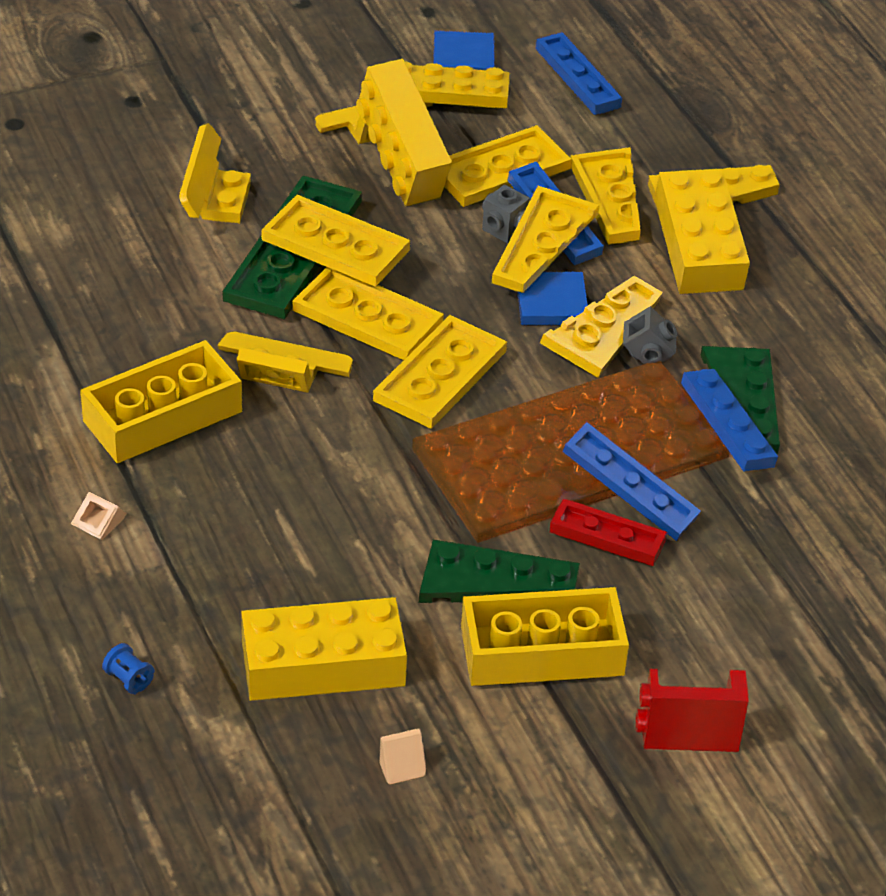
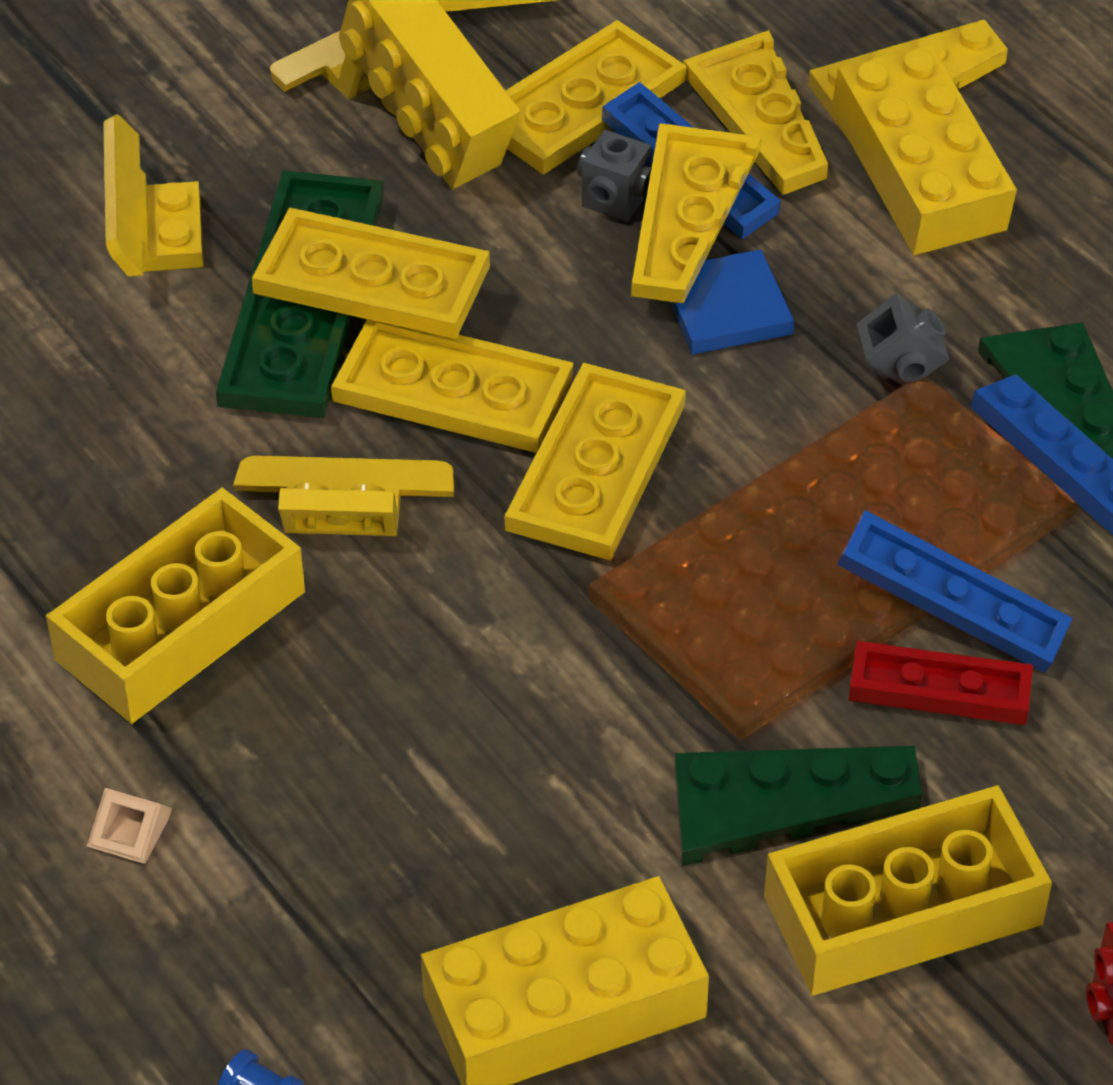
camera: 10 degrees left, 5 degrees up
yellow wing [540,276,663,378] -> none

